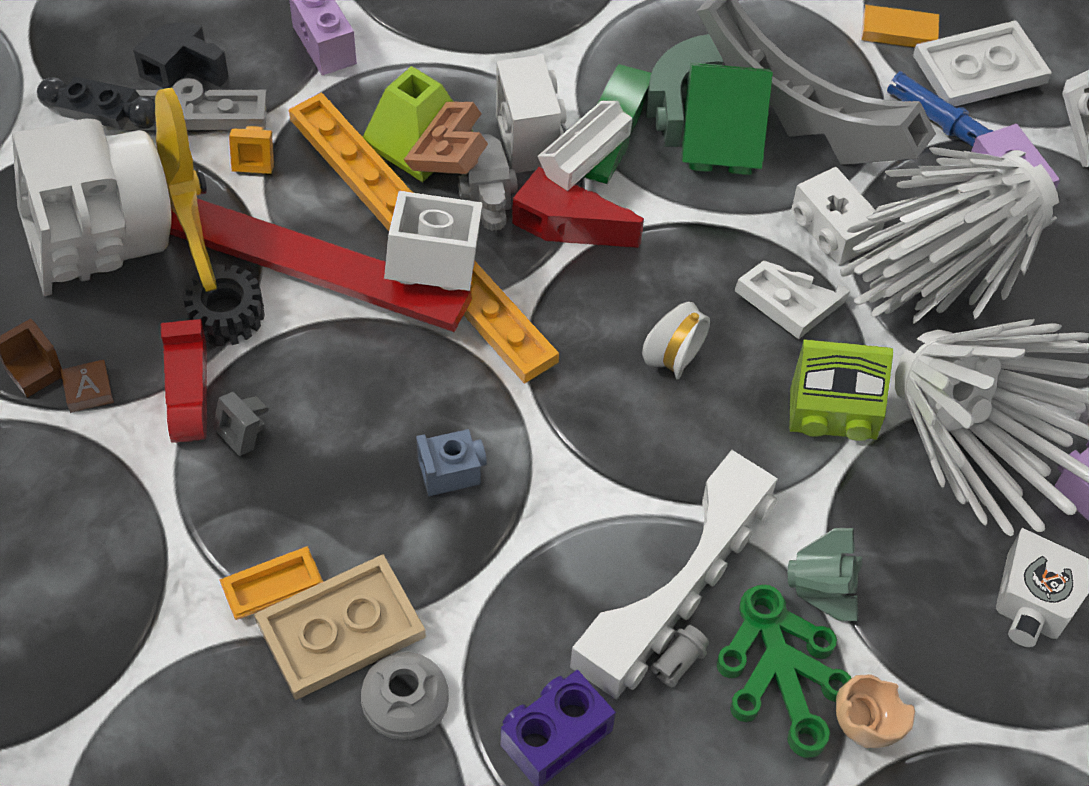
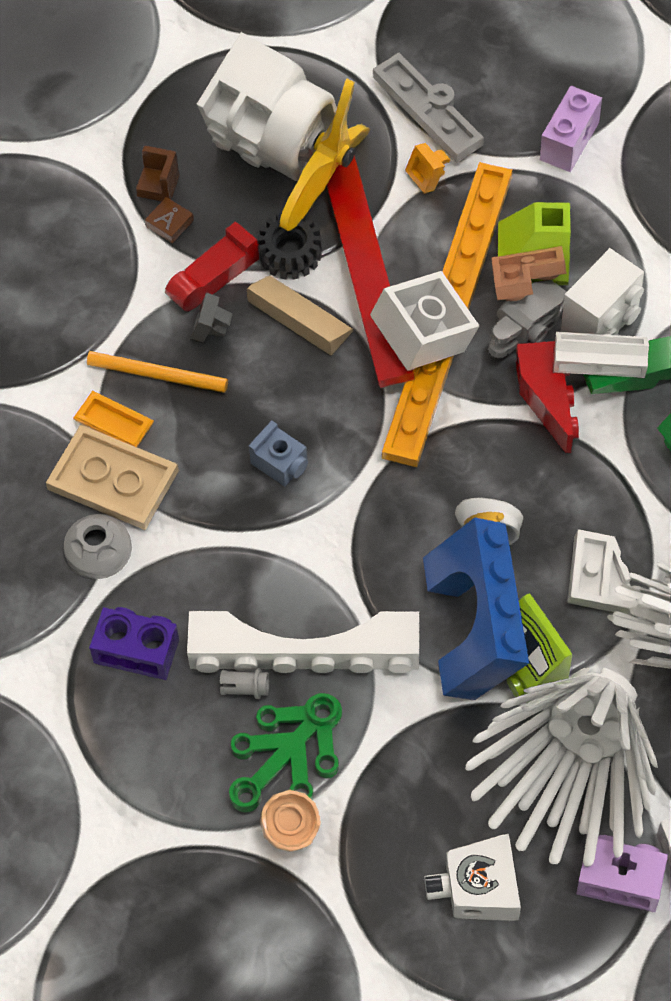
camera: 60 degrees right, 5 degrees up
black plate [37,76,156,130] -> none
black brick [133,22,229,89] -> none
sand green brick [788,528,862,621] -> none
none -> light orange bar [87,351,228,393]
none -> tan slope [247,275,353,355]
none -> blue arch [423,517,529,700]

